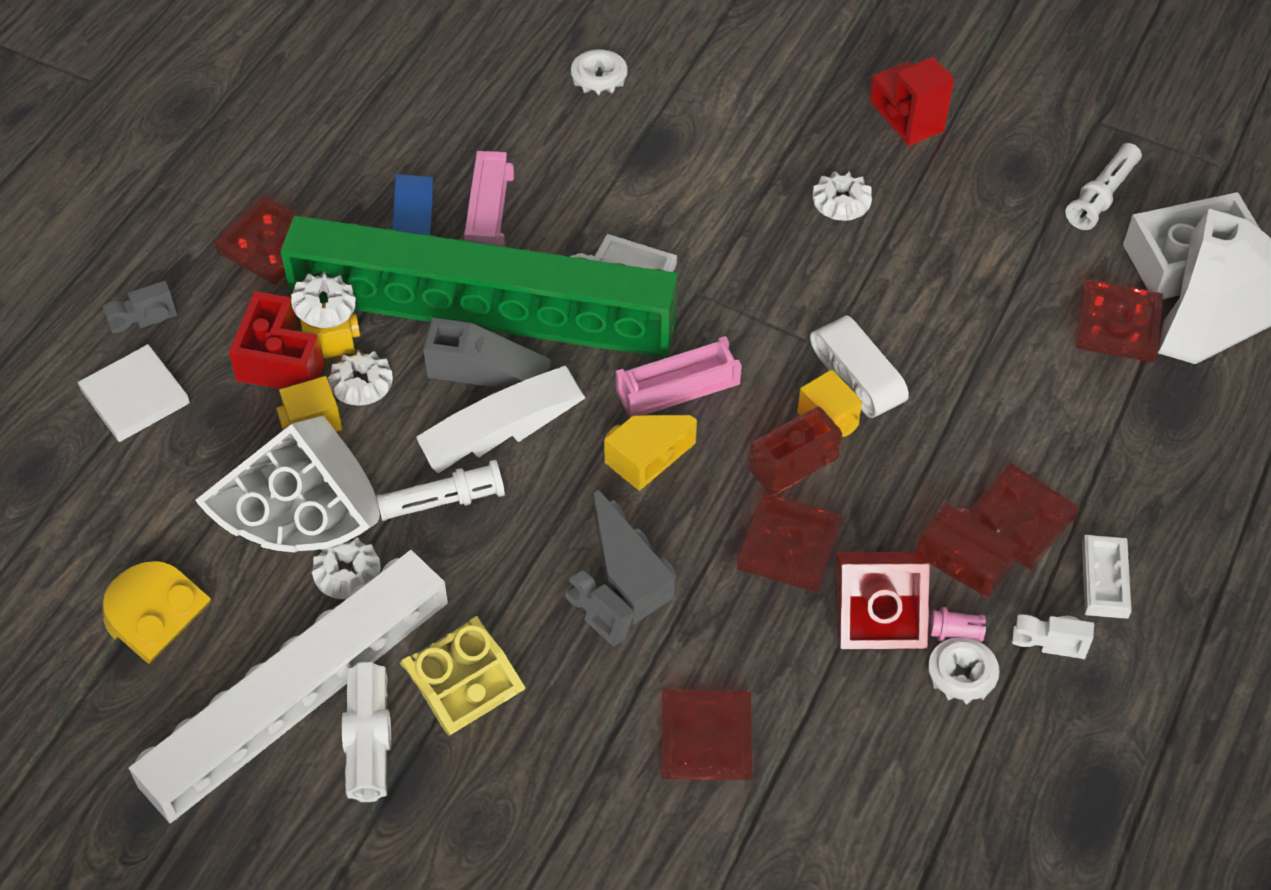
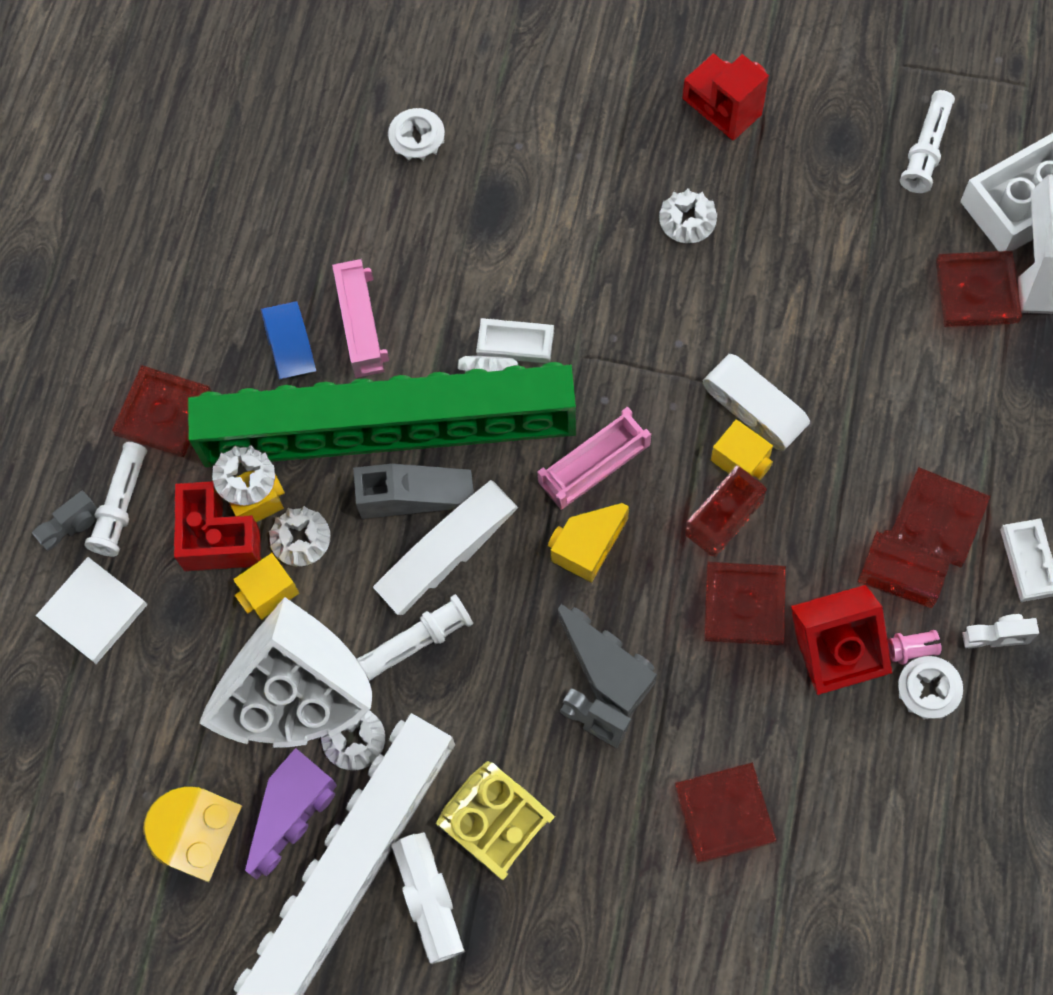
camera: 10 degrees left, 15 degrees up
none -> white pin [84,442,147,557]
none -> medium lavender slope [245,748,337,880]

